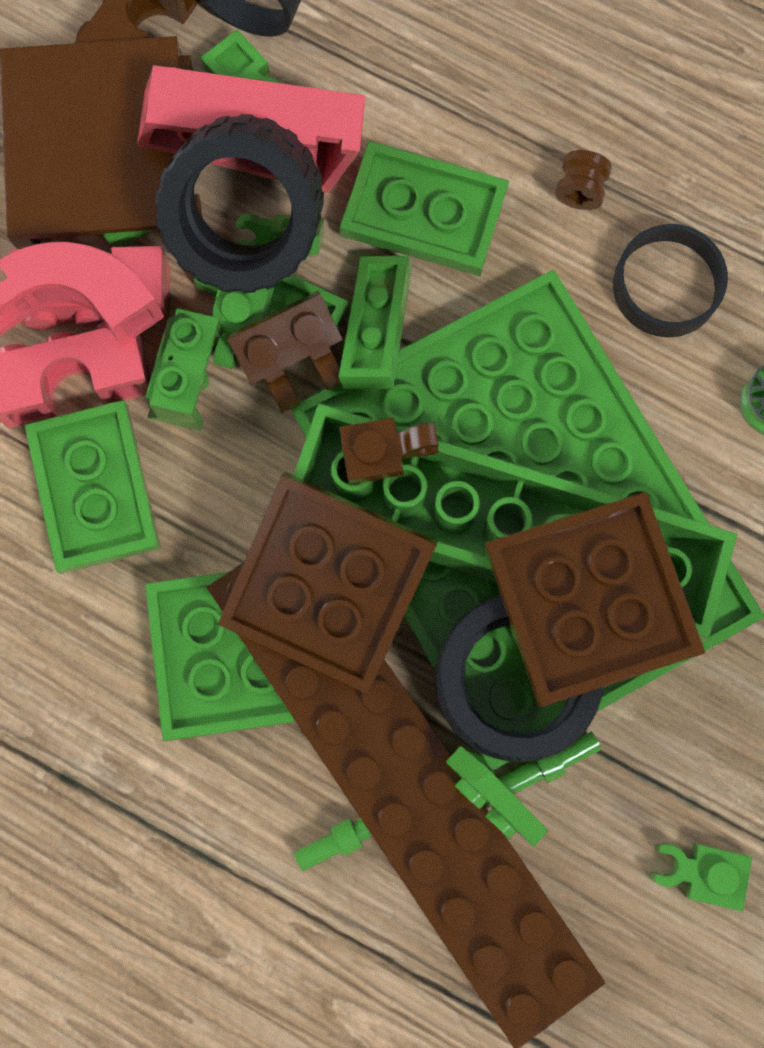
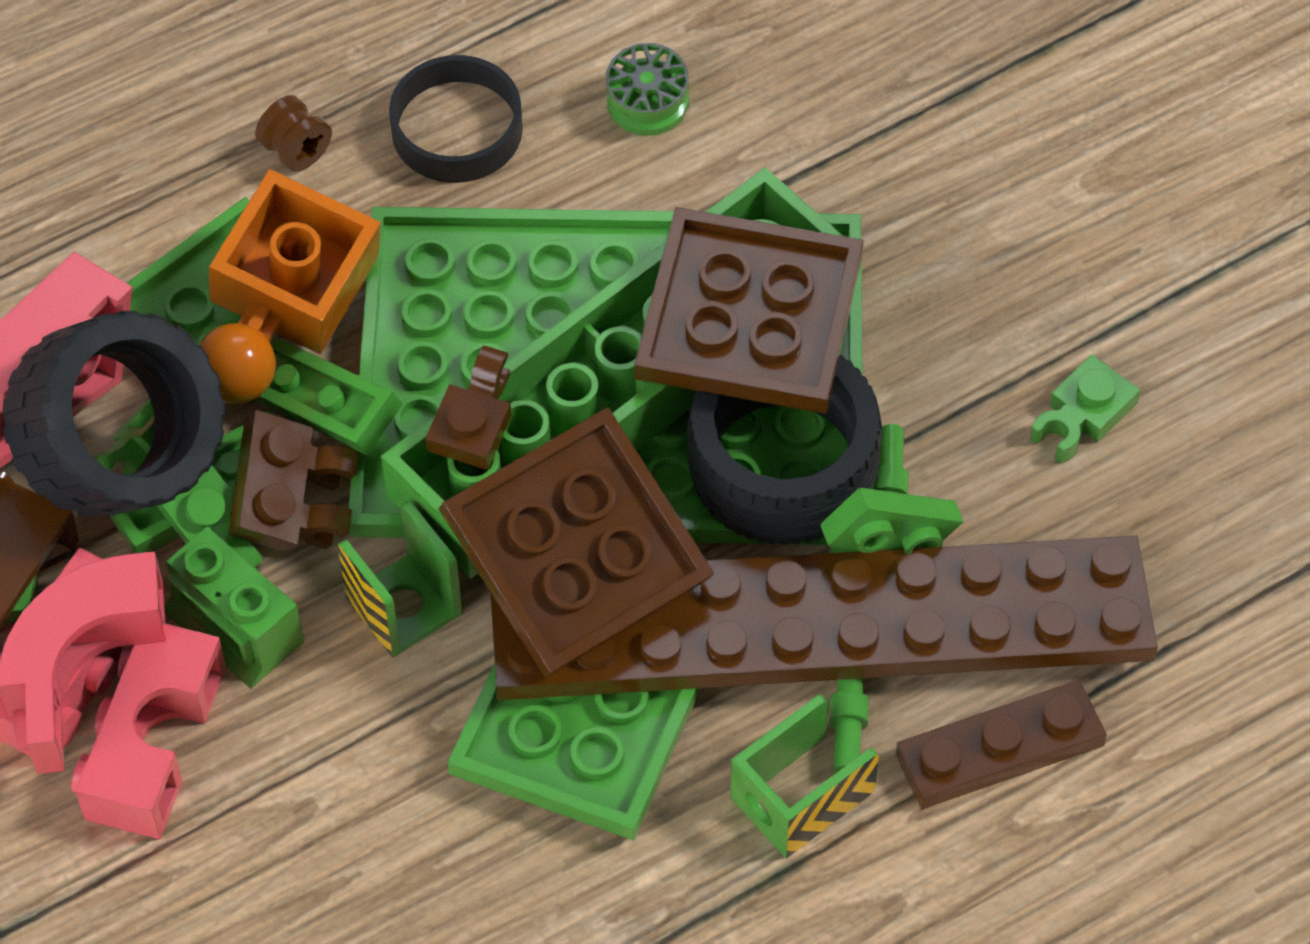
camera: 60 degrees left, 20 degrees down
bright green plate [25,400,161,574] -> none
none -> orange brick [199,169,381,405]
none -> bright green piece [337,501,463,658]
none -> bright green piece [730,694,879,859]
none -> reddish brown plate [895,679,1107,810]

